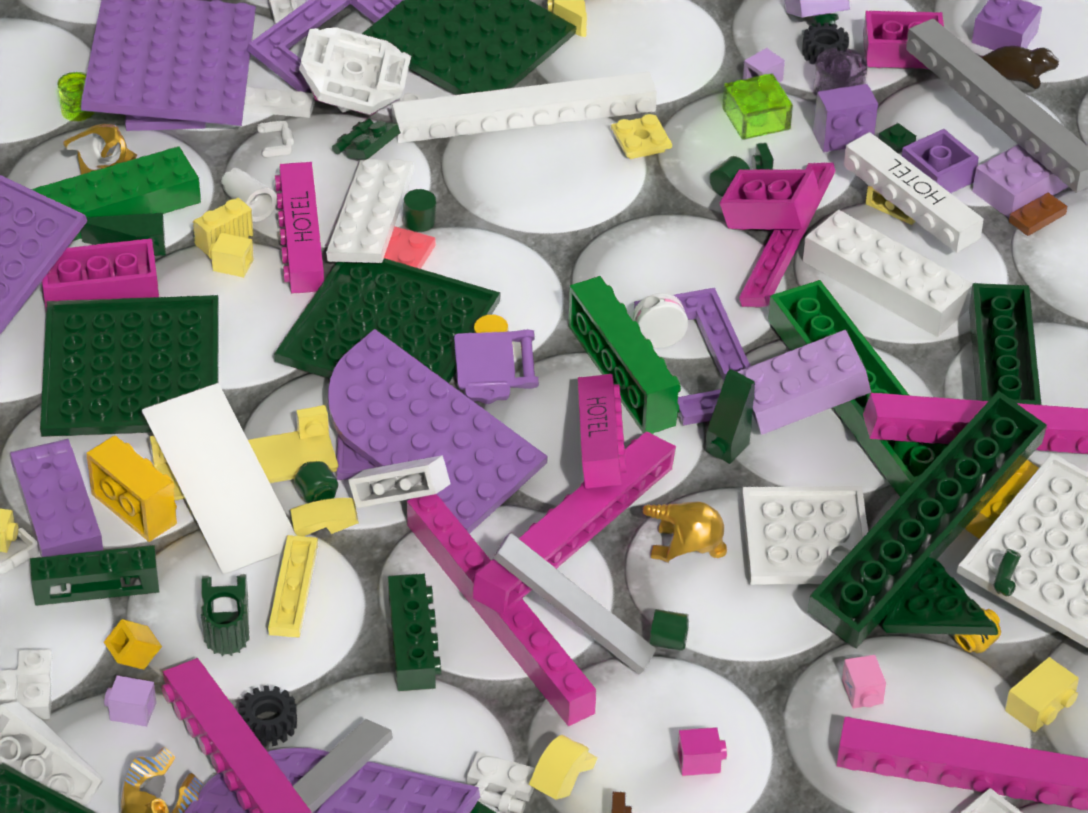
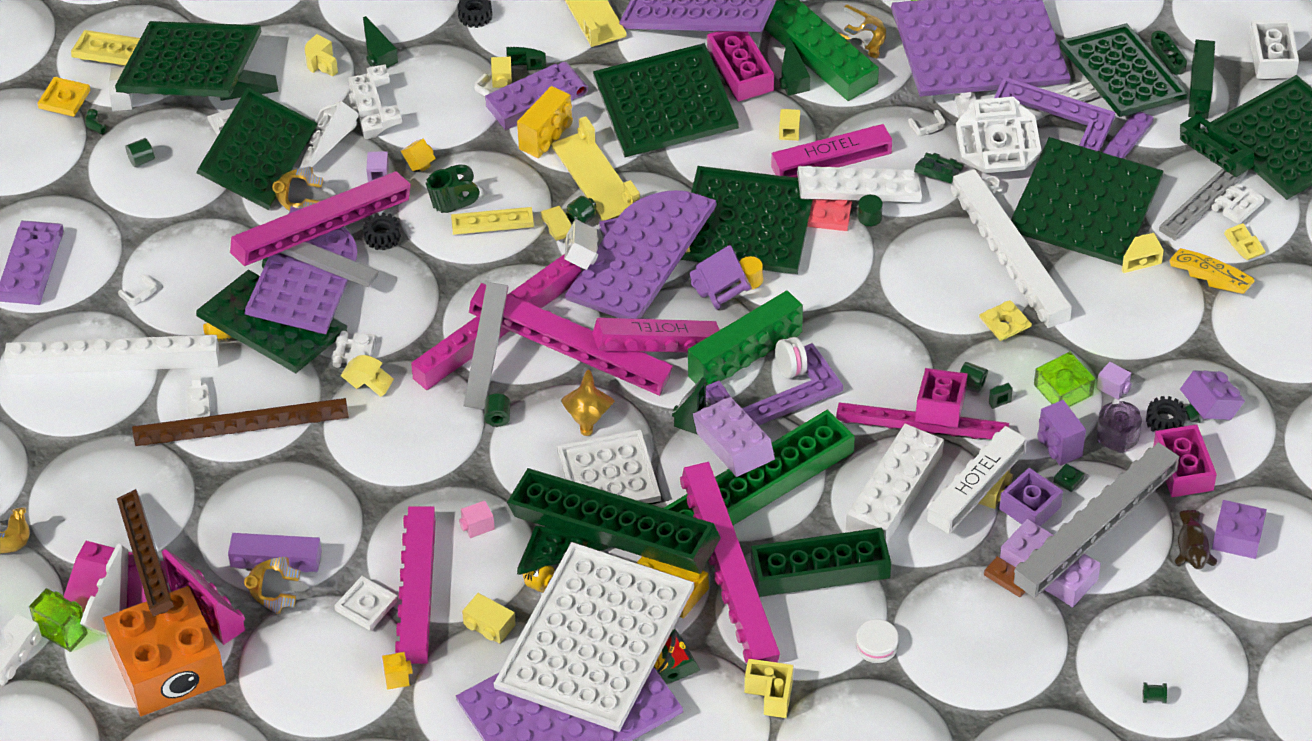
camera: 80 degrees right, 5 degrees up
dark green brick [30,545,159,606] -> none
white sticker [142,383,297,574] -> none
light yellow brick [192,197,253,256] -> none
white plant [221,168,277,222] -> none
dark green brick [388,573,441,691] -> none
dark pink brick [677,727,727,776] -> none
dark green arm [993,549,1021,597] -> none

